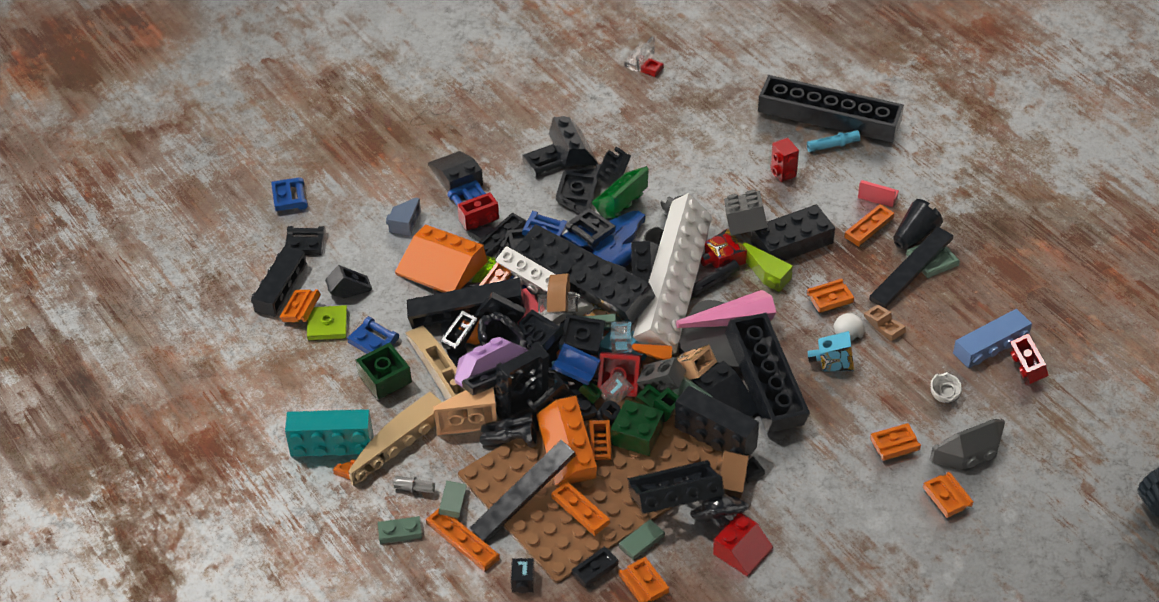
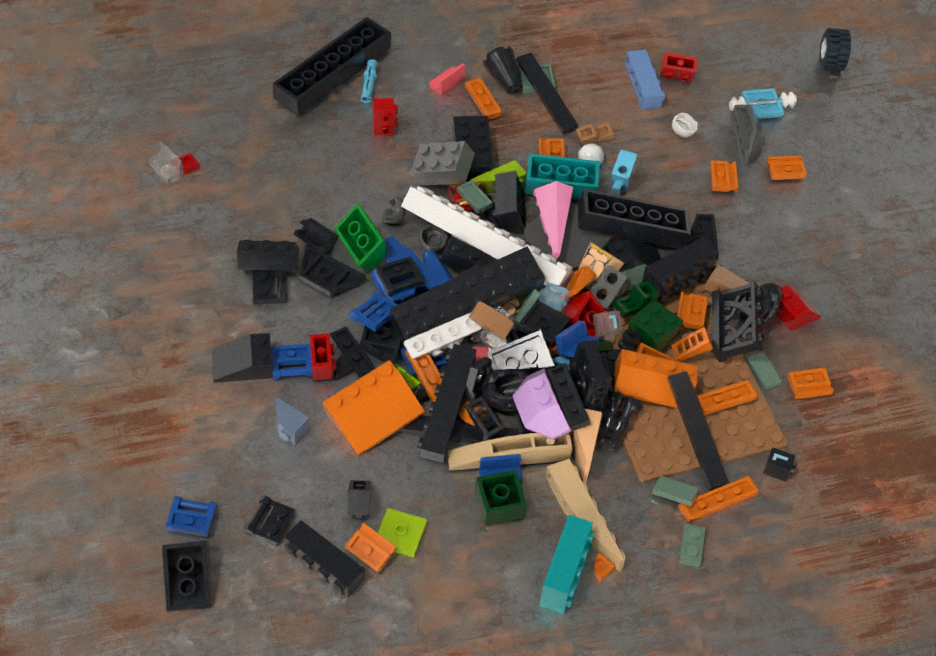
camera: 75 degrees left, 5 degrees up
blue plate [347,316,399,354] -> none
light grey axle [393,475,435,493] -> none
black plate [571,546,619,588] -> none
none -> black slope [162,540,211,611]
none -> sand green tile [457,180,493,214]
none -> blue panel [479,454,523,484]
none -> black slope [493,170,526,235]
none -> teal brick [525,154,600,200]
none -> orange slope [671,327,713,362]
none -> orange plate [677,292,708,330]
none -> black wing [686,214,719,260]
none -> medium azure plate [729,88,797,119]

